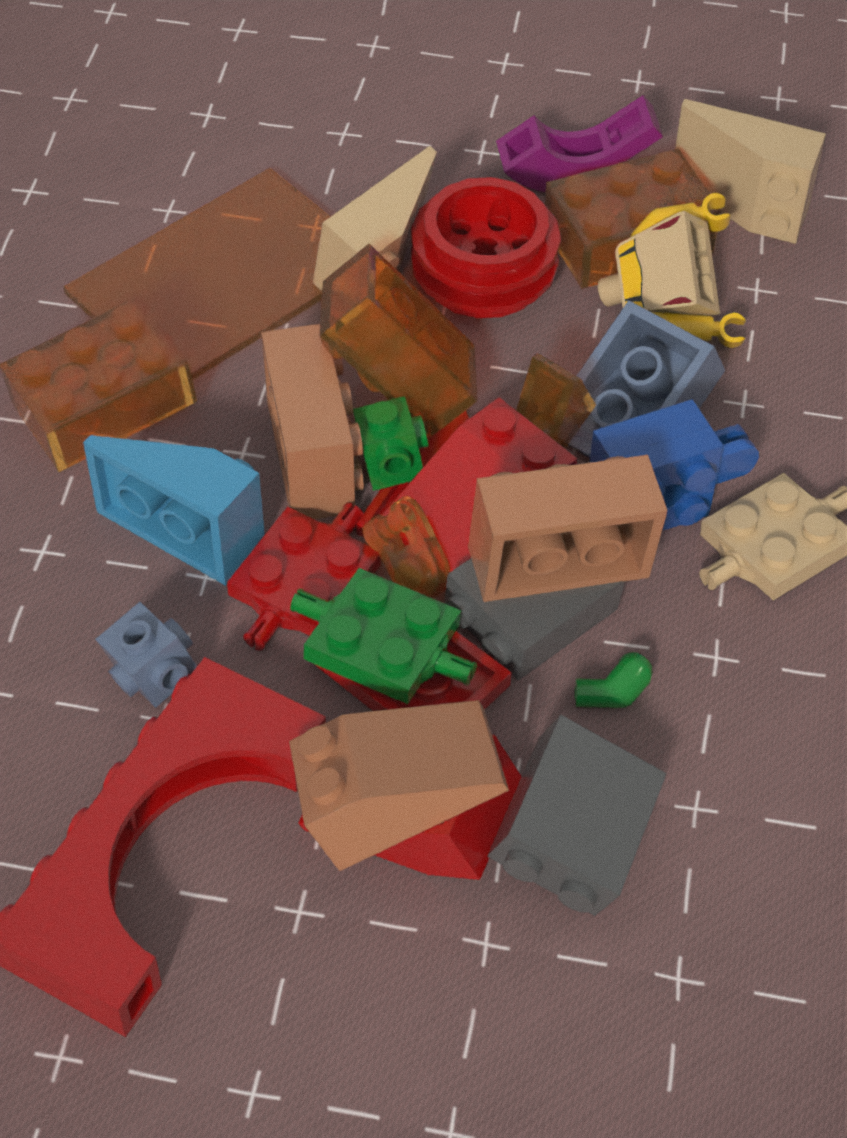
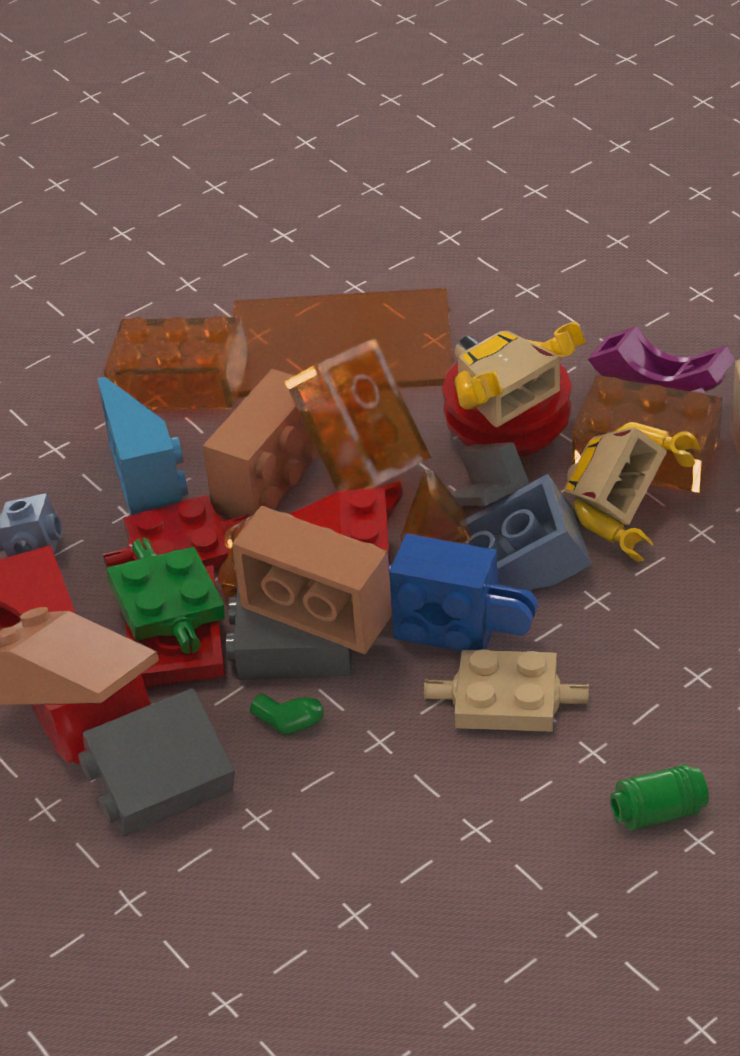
camera: 45 degrees right, 10 degrees down
tan slope [313,146,437,320] -> none
green brick [353,396,429,491] -> none
none -> dark grey panel [444,443,529,506]
none -> tan torso [455,322,586,428]

